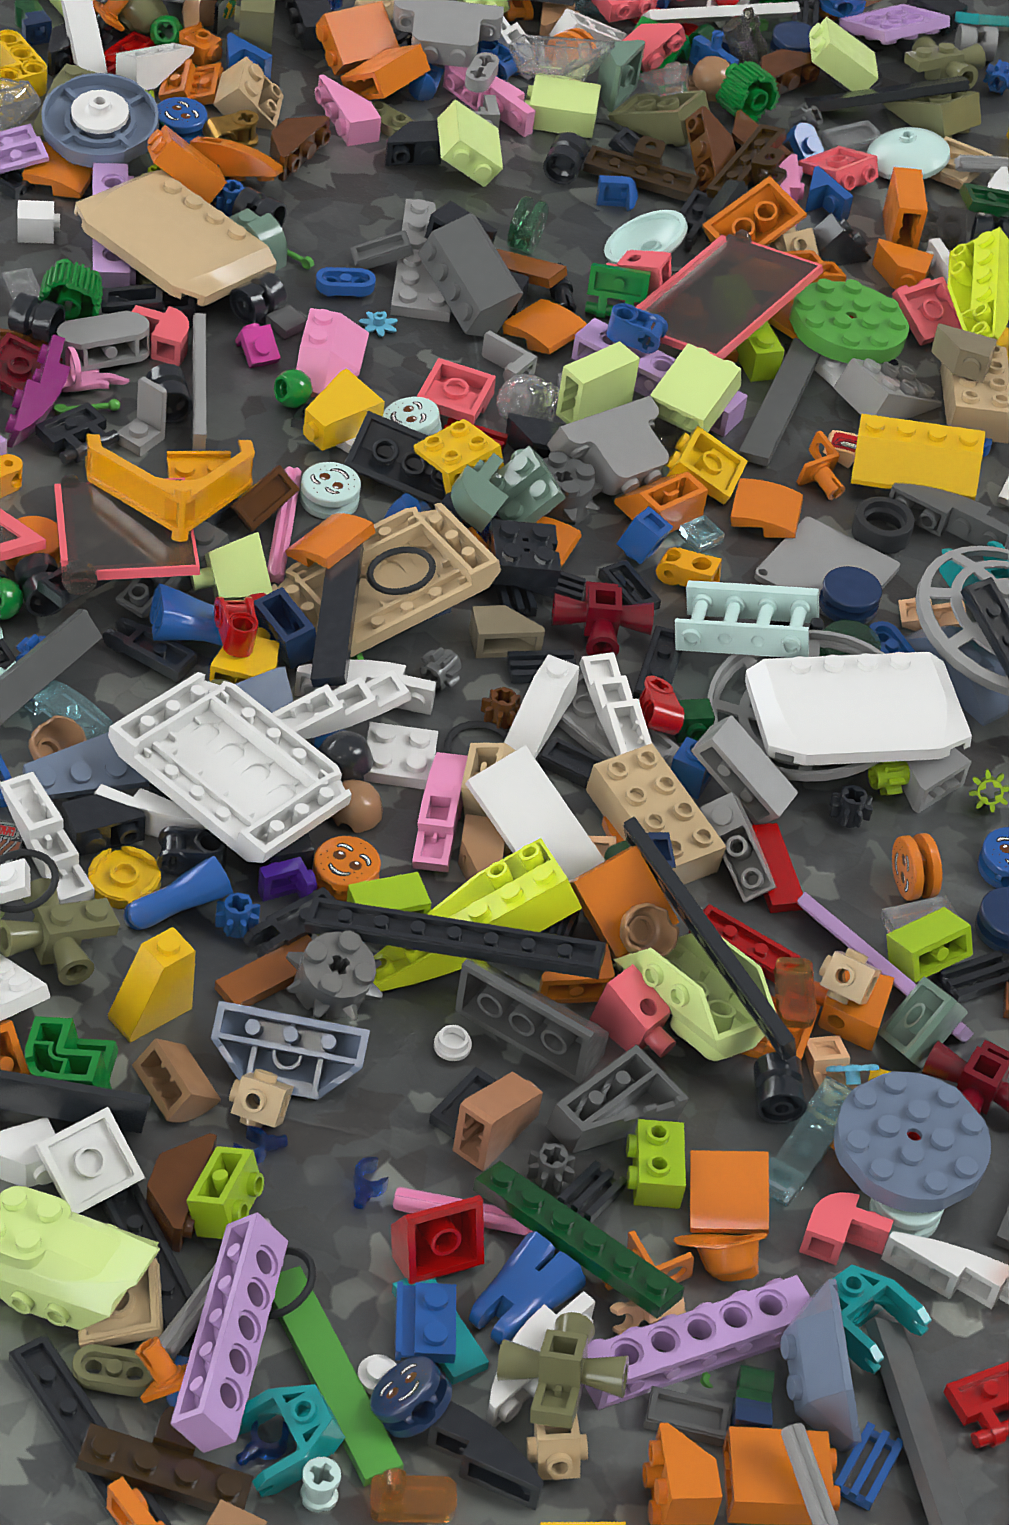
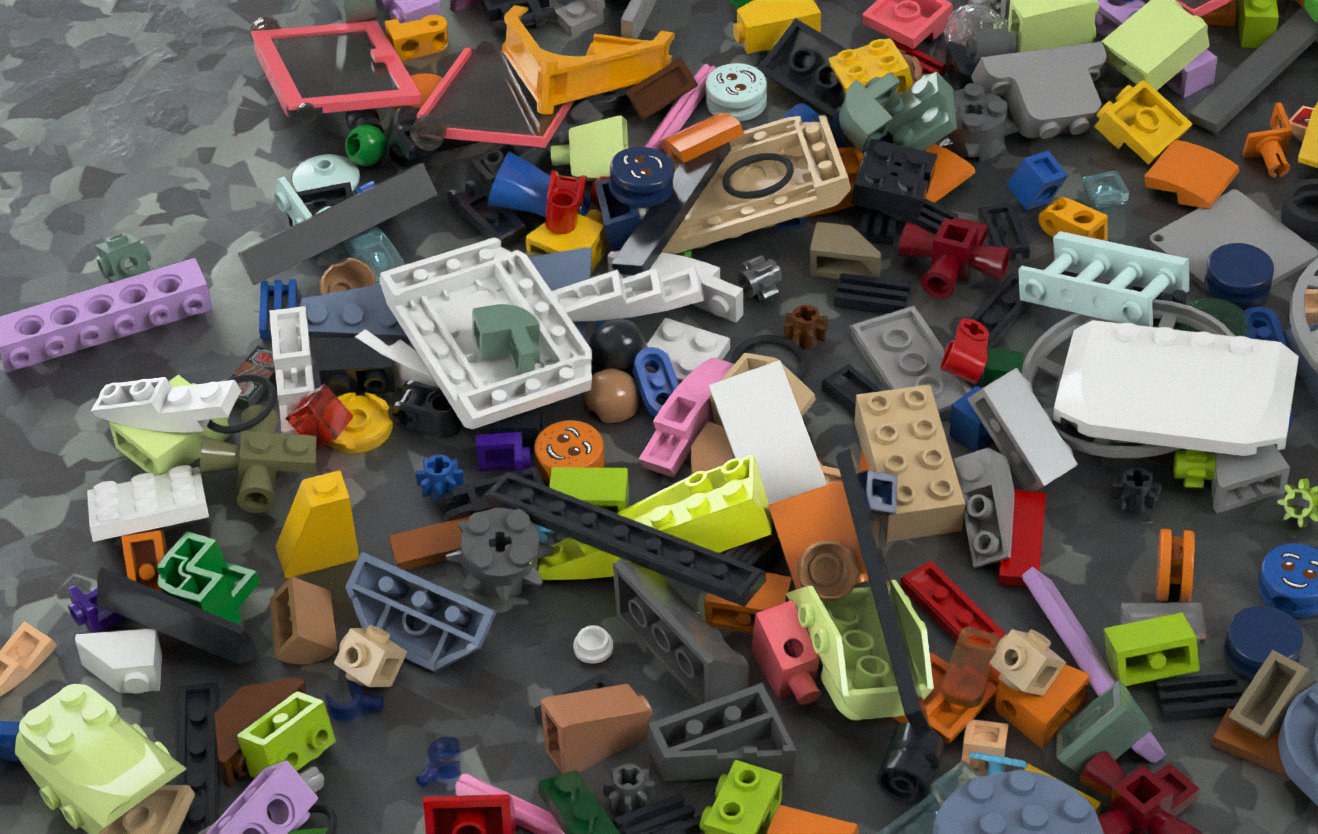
camera: 30 degrees right, 0 degrees up
white plate [34,1107,145,1214] -> none
blue piece [123,856,233,930] -> none
light aqua head [382,397,442,436] -> none
white slope [504,654,579,759] -> none
white slope [579,652,652,756] -> none
orange slope [614,472,708,533] -> none
none -> clear red panel [285,384,353,450]
none -> sand green brick [472,304,540,375]
none -> dark blue head [609,147,675,208]
none -> blue plate [633,347,679,417]
none -> dark grey brick [966,28,1016,64]

